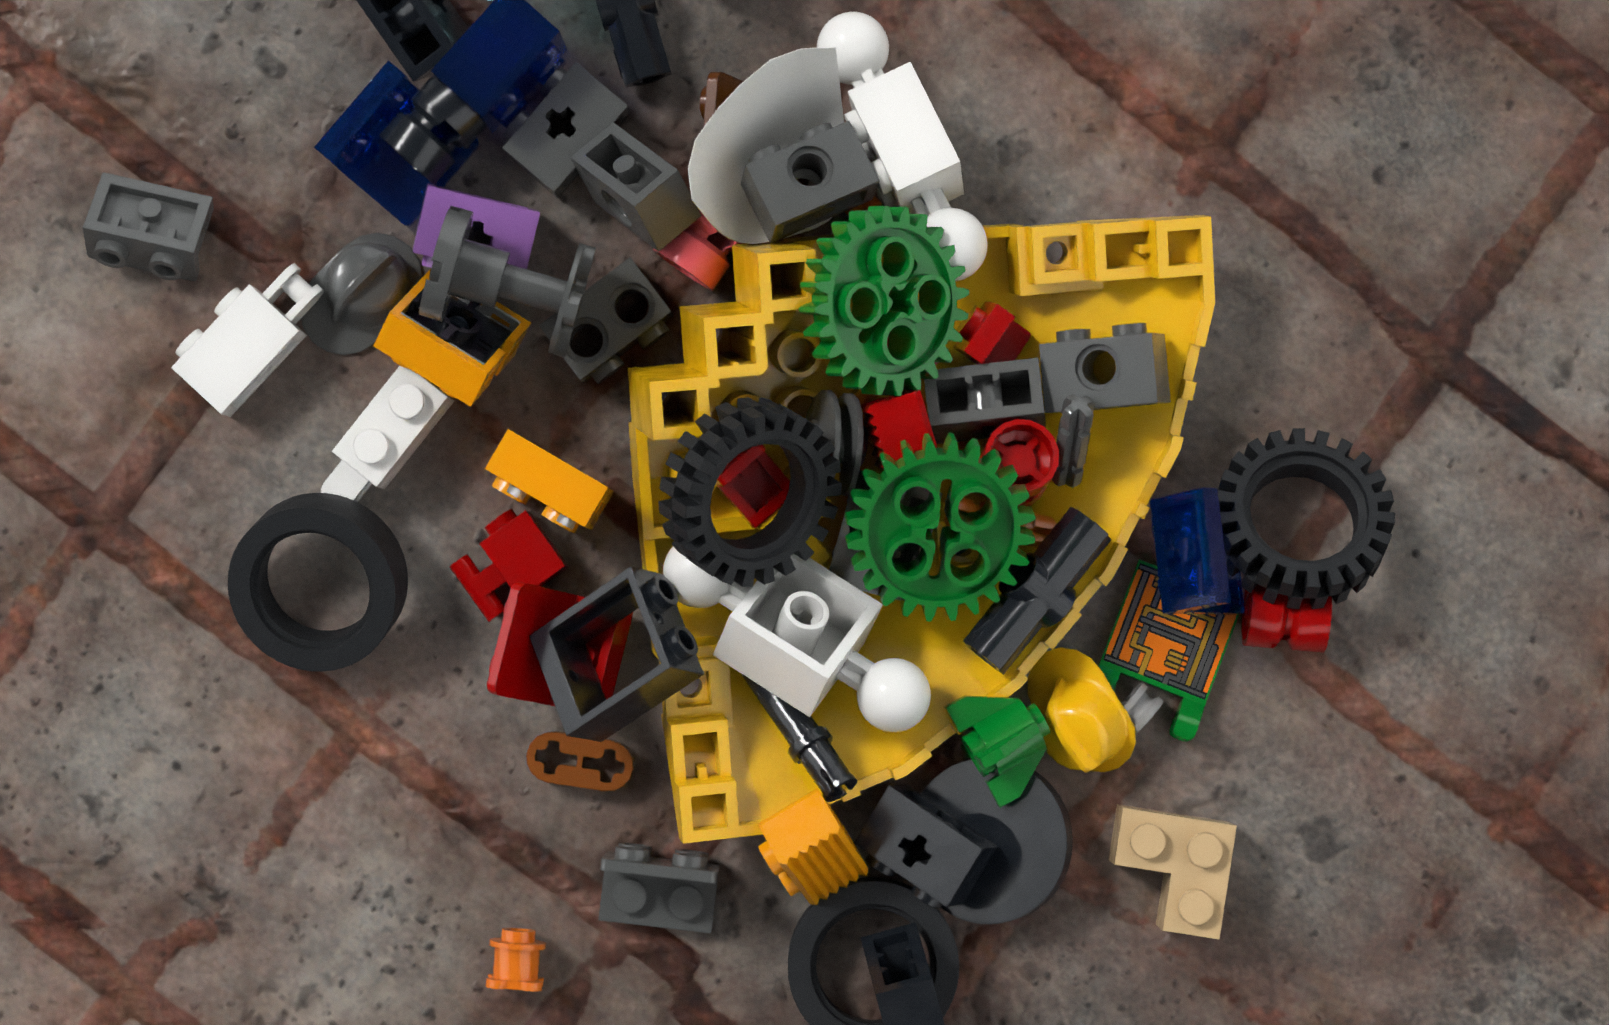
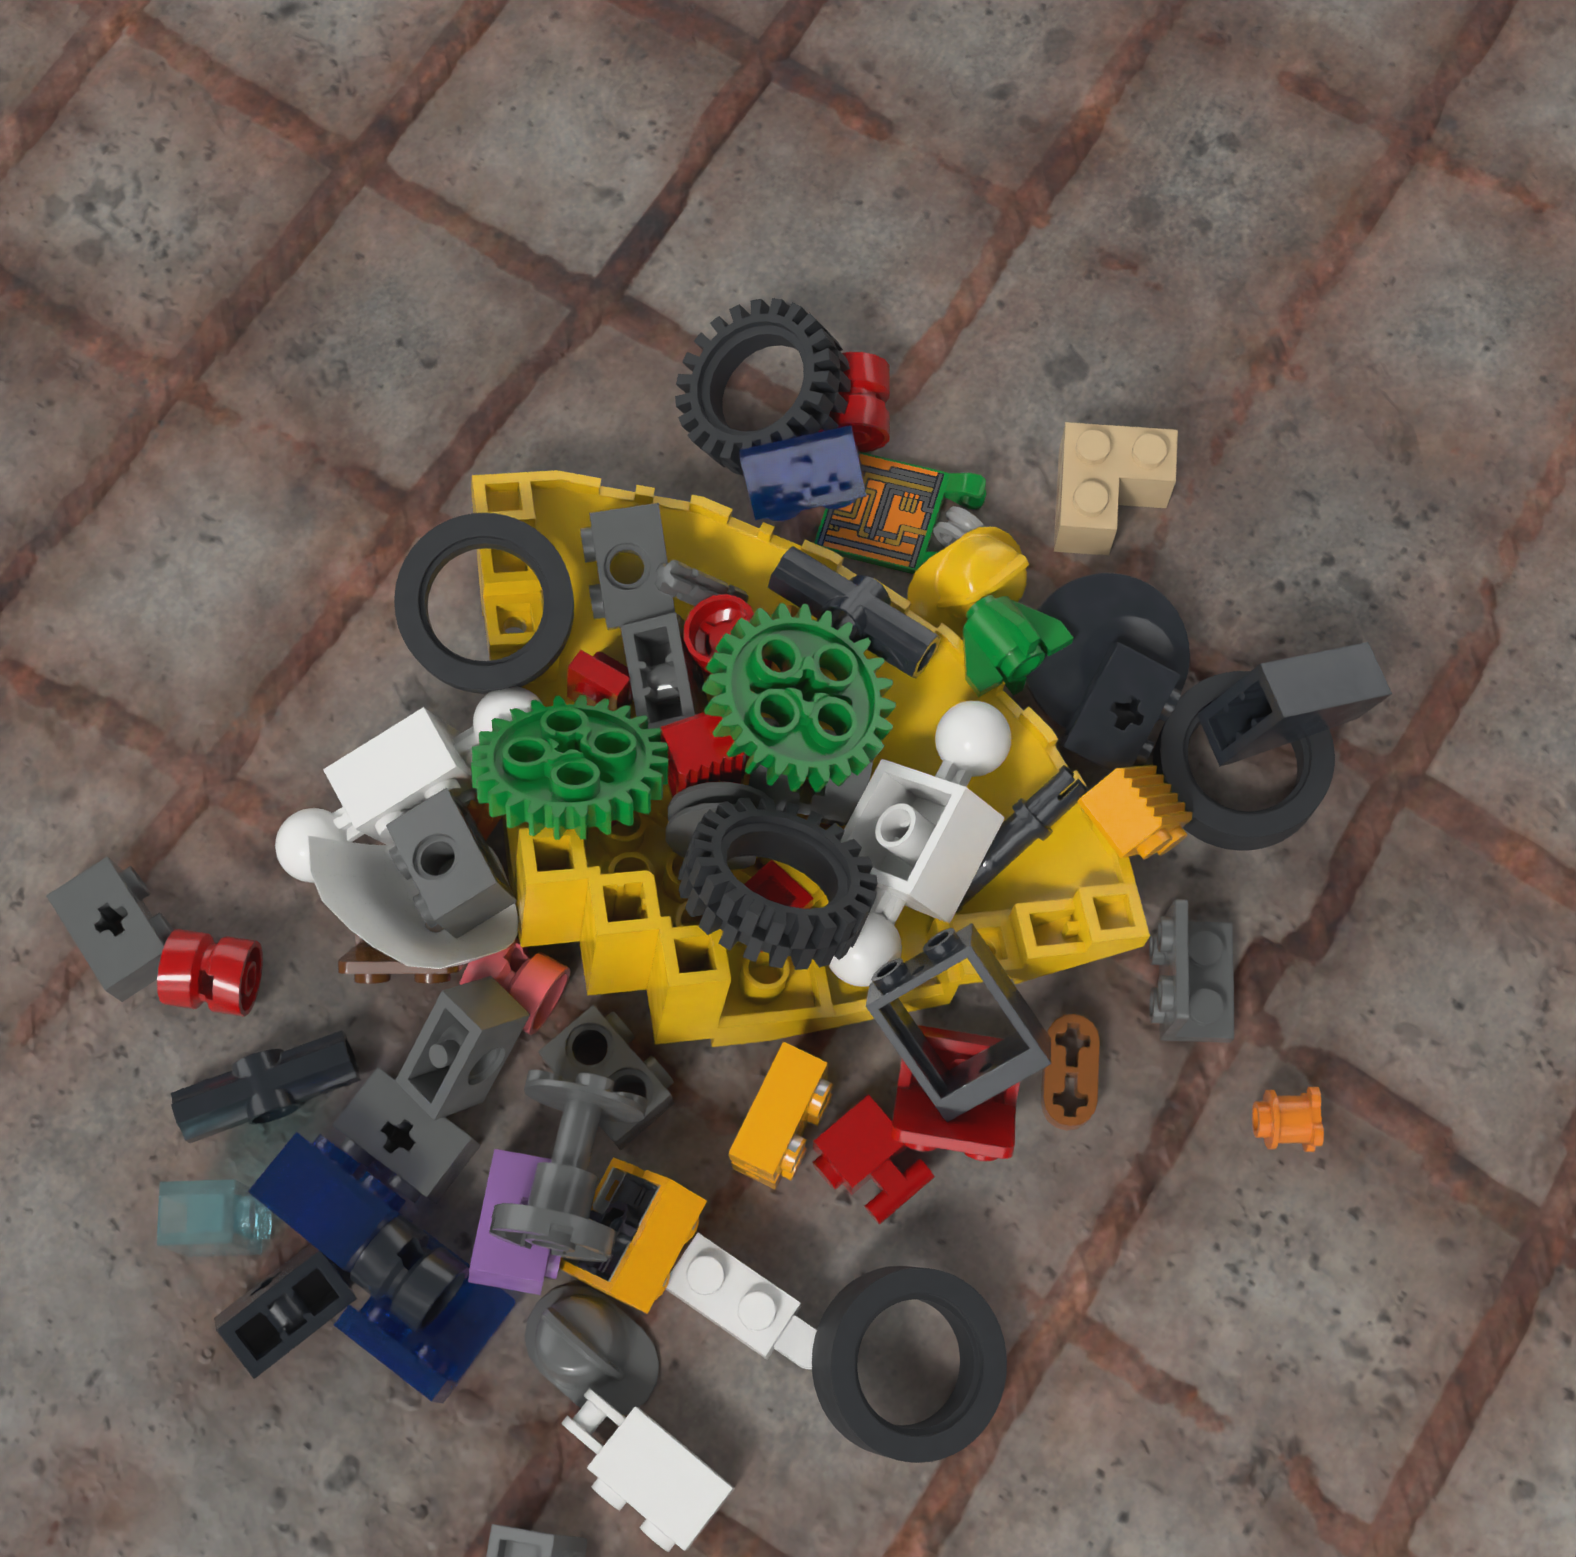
camera: 90 degrees left, 15 degrees down
none -> black tyre [394,513,574,694]

